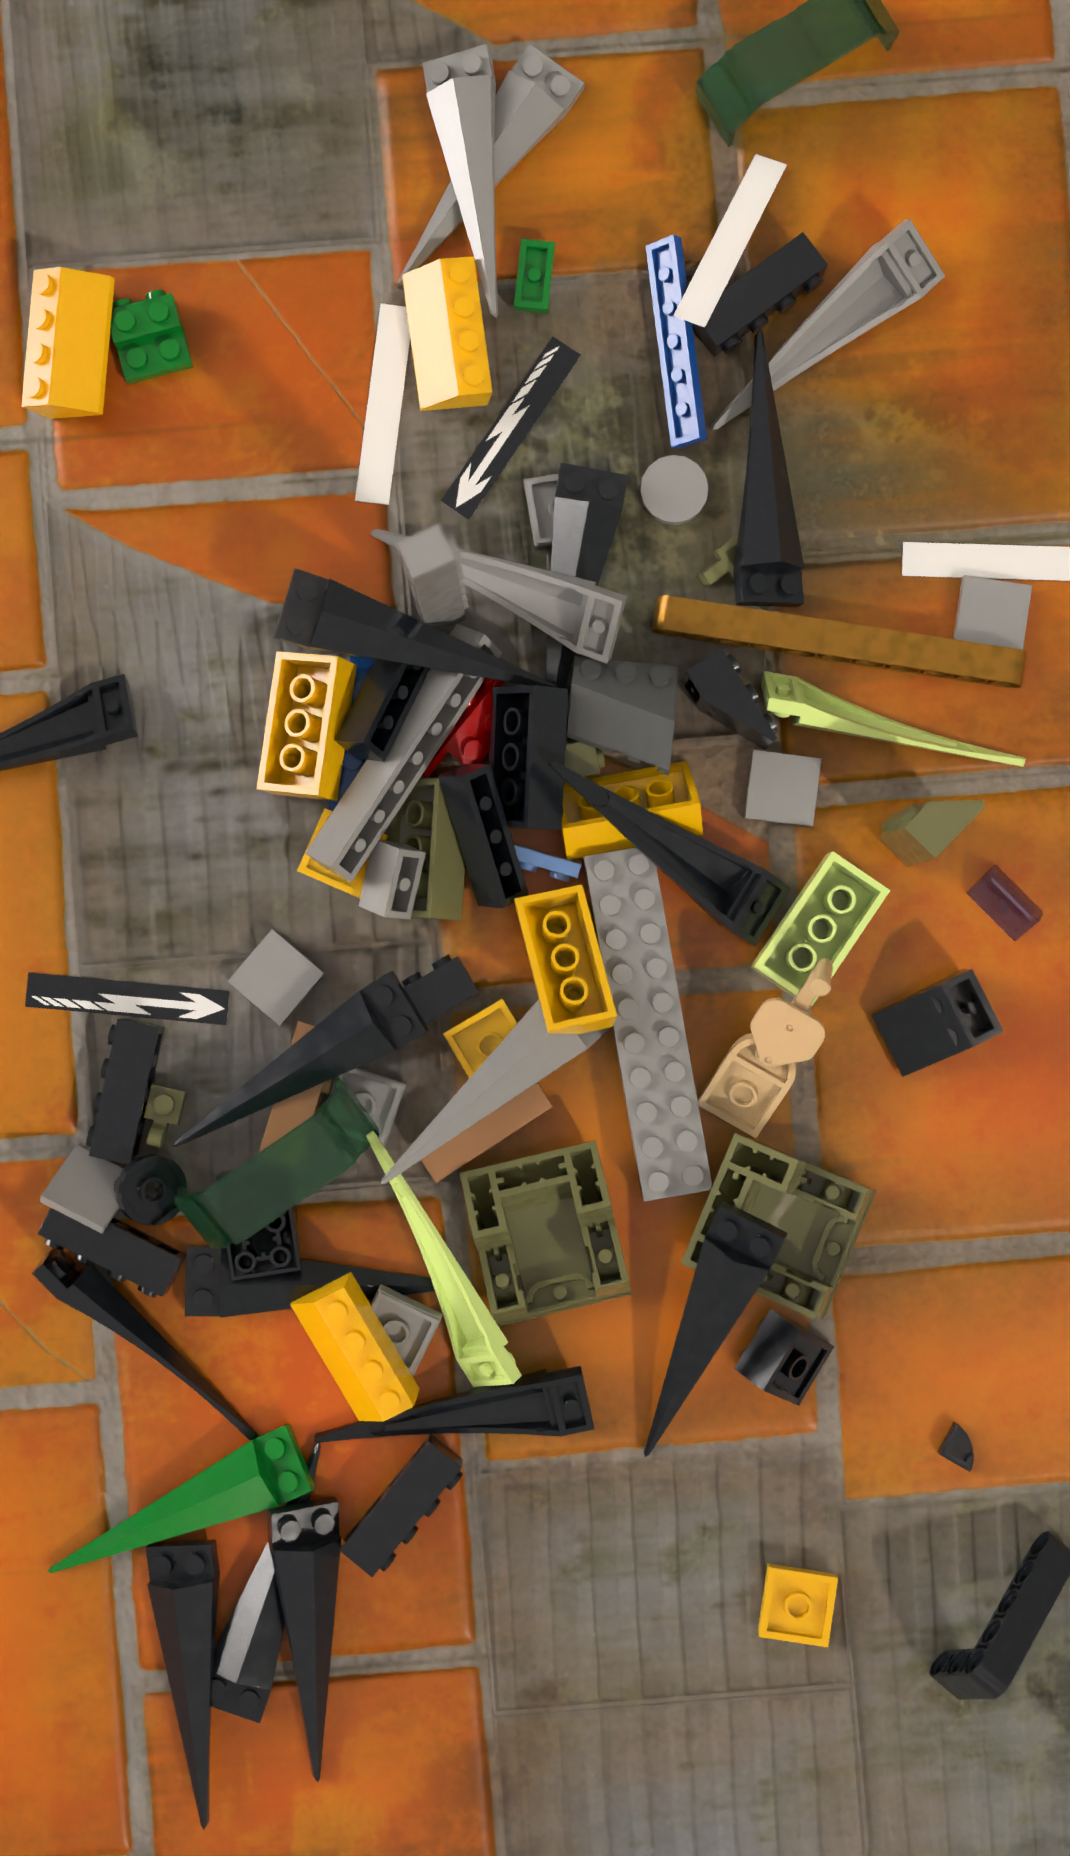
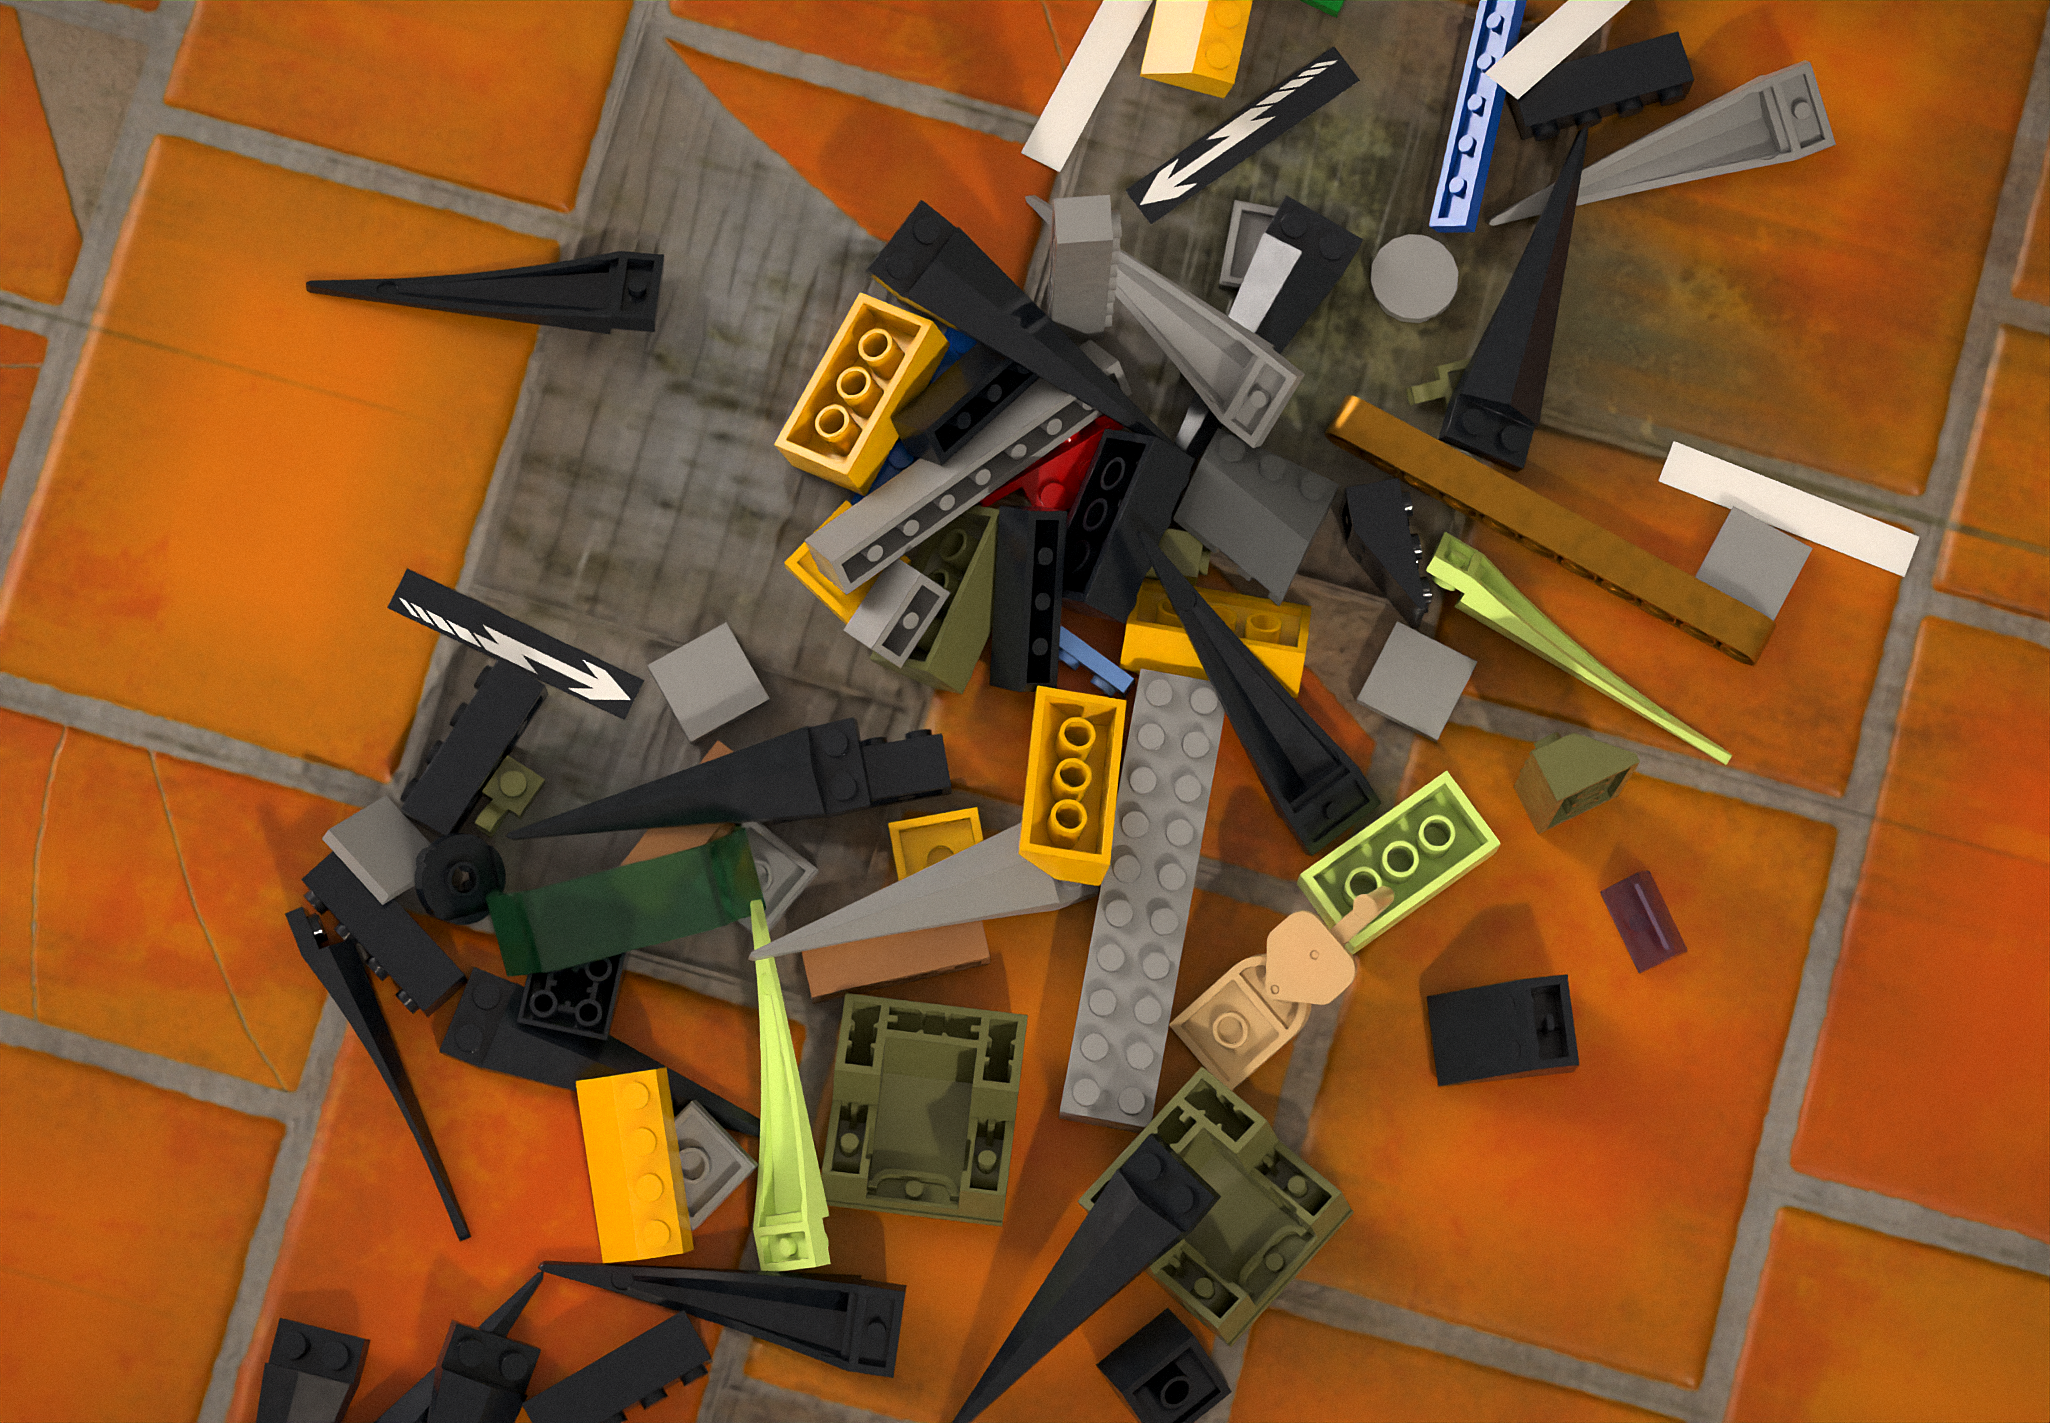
camera: 20 degrees right, 10 degrees down
green plate [48,1423,316,1573] -> none

